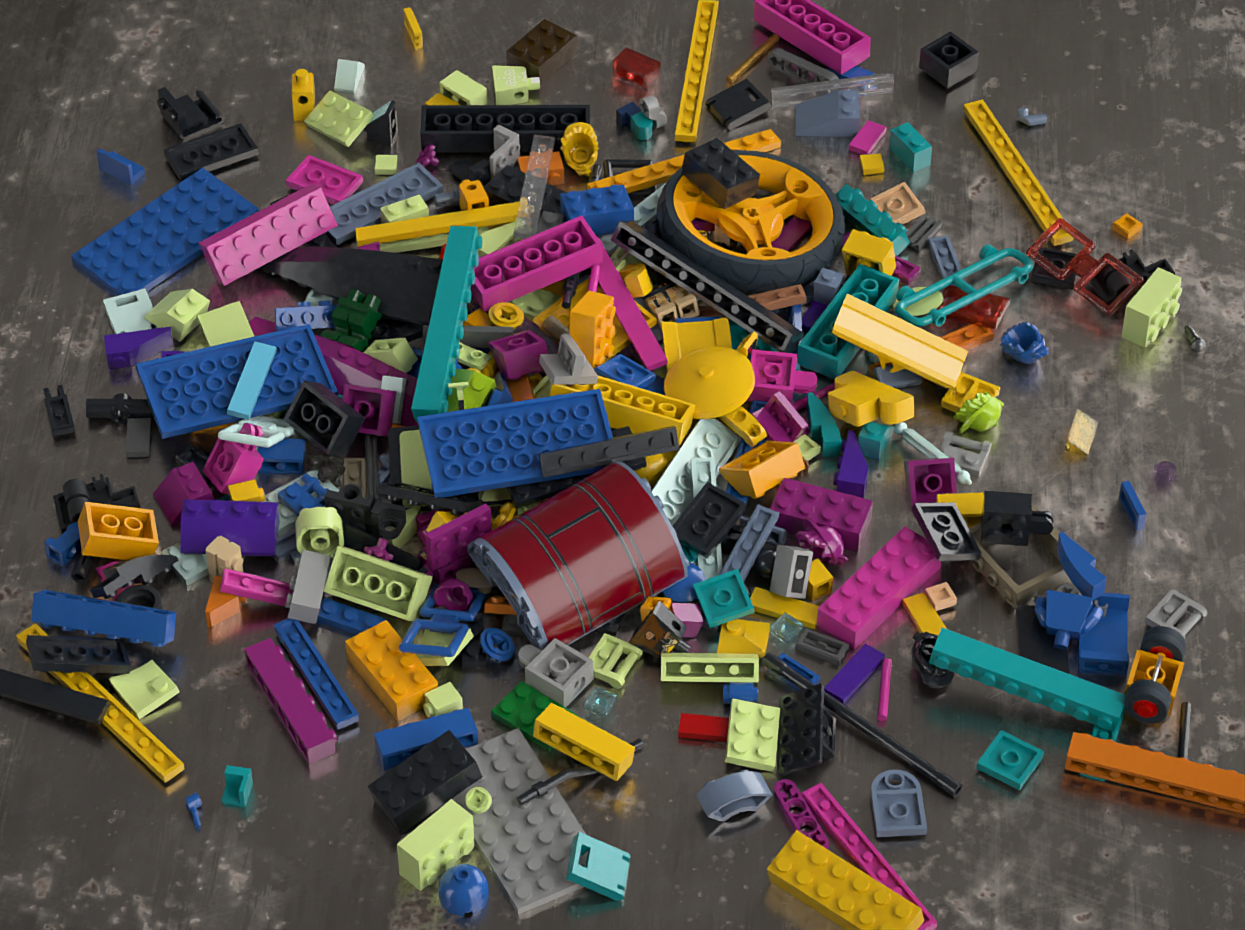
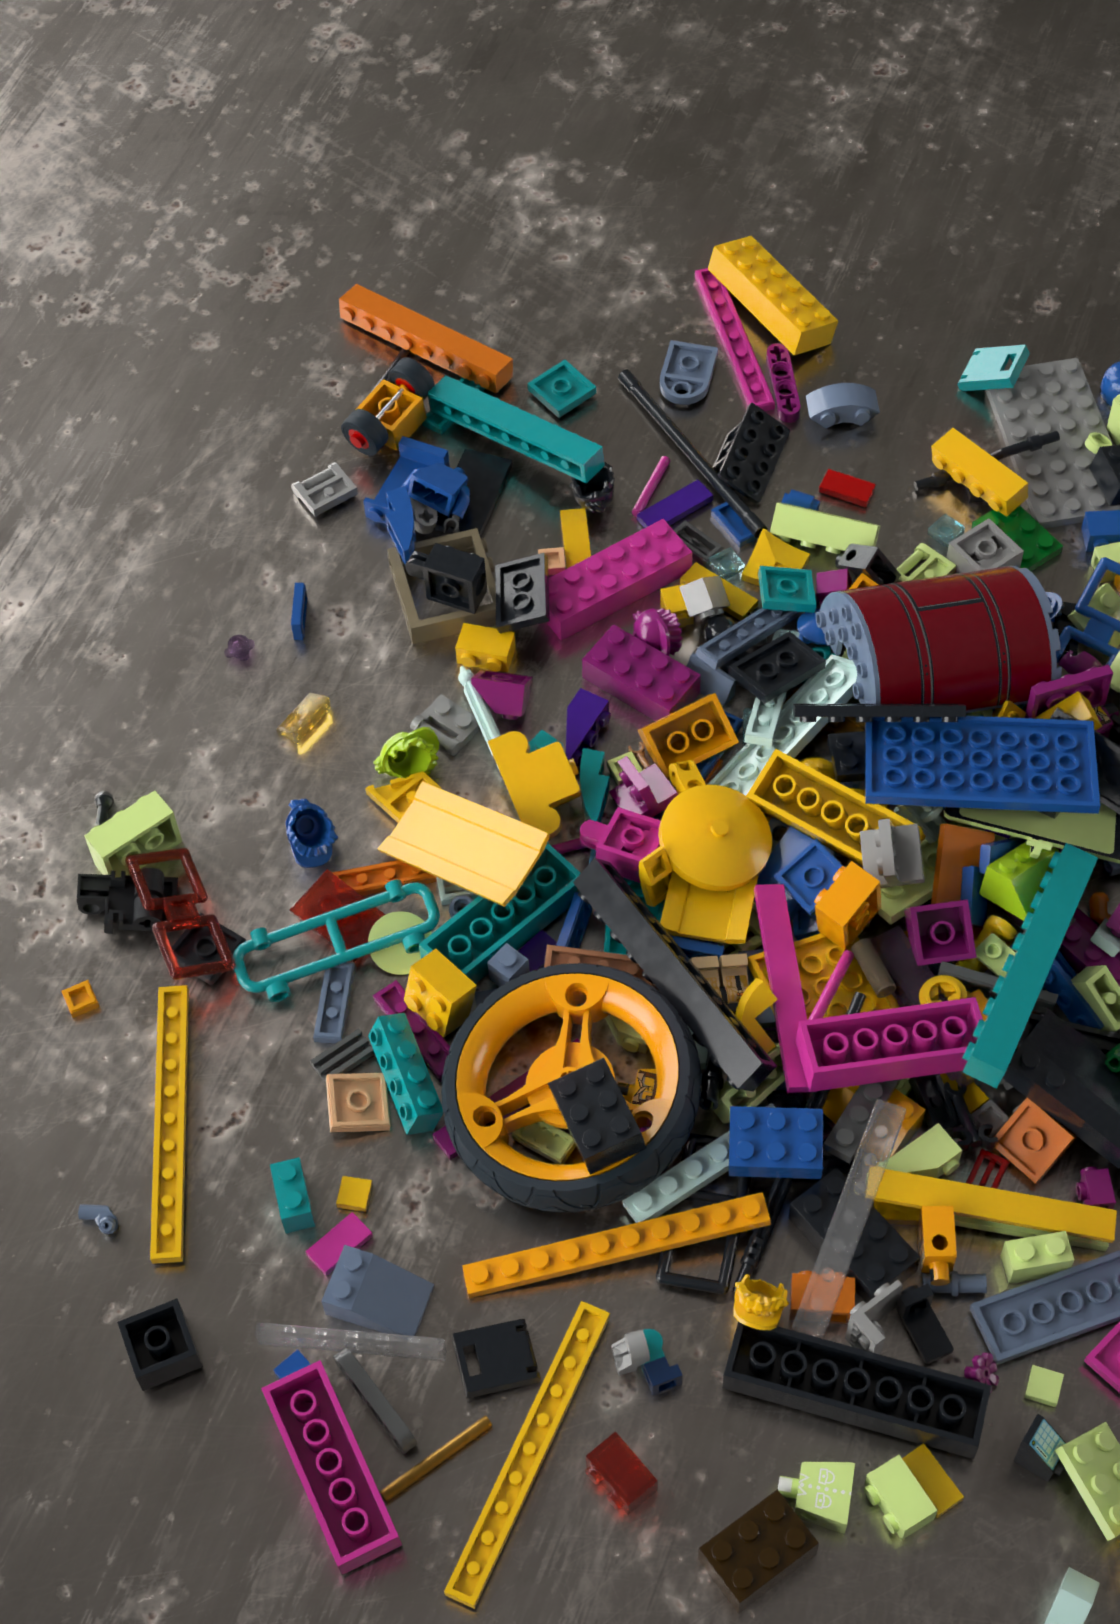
camera: 160 degrees left, 10 degrees up
yellowish green plate [725,699,780,772] -> none

